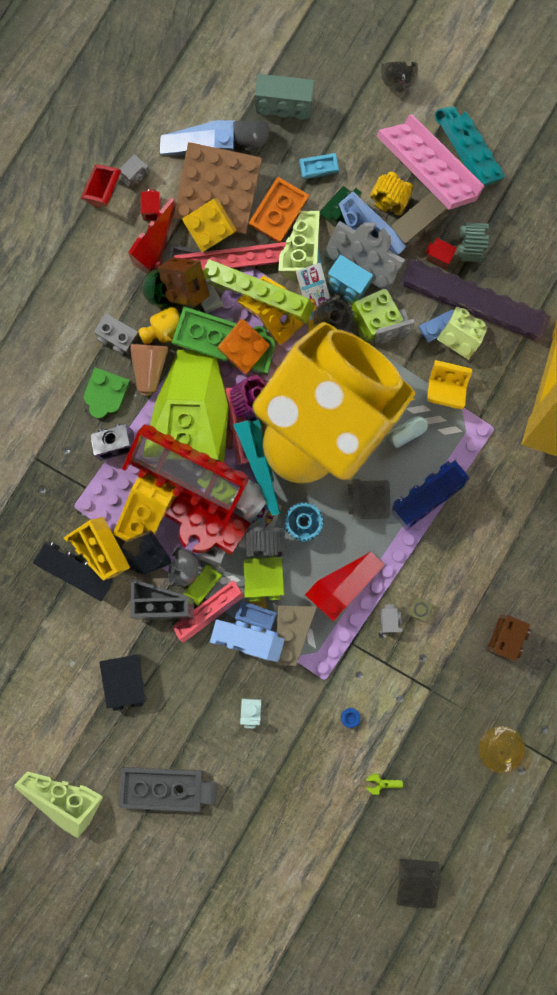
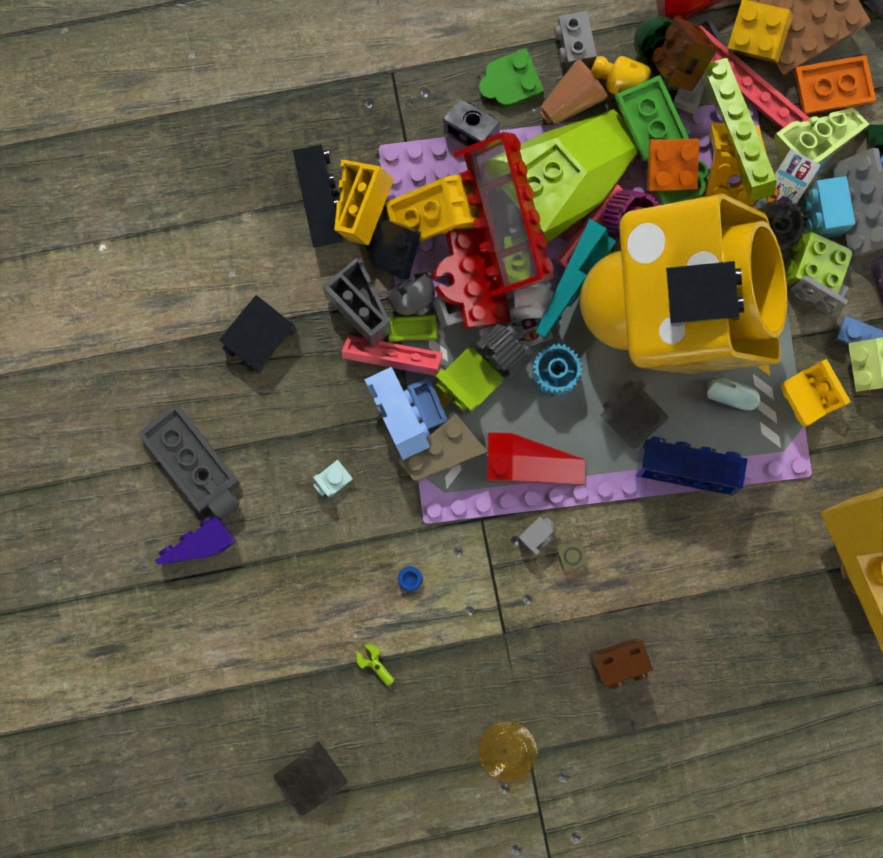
camera: 50 degrees right, 0 degrees up
yellowish green wedge [15,772,103,838] -> none
none -> dark purple slope [155,516,237,564]
none -> black panel [666,261,744,326]

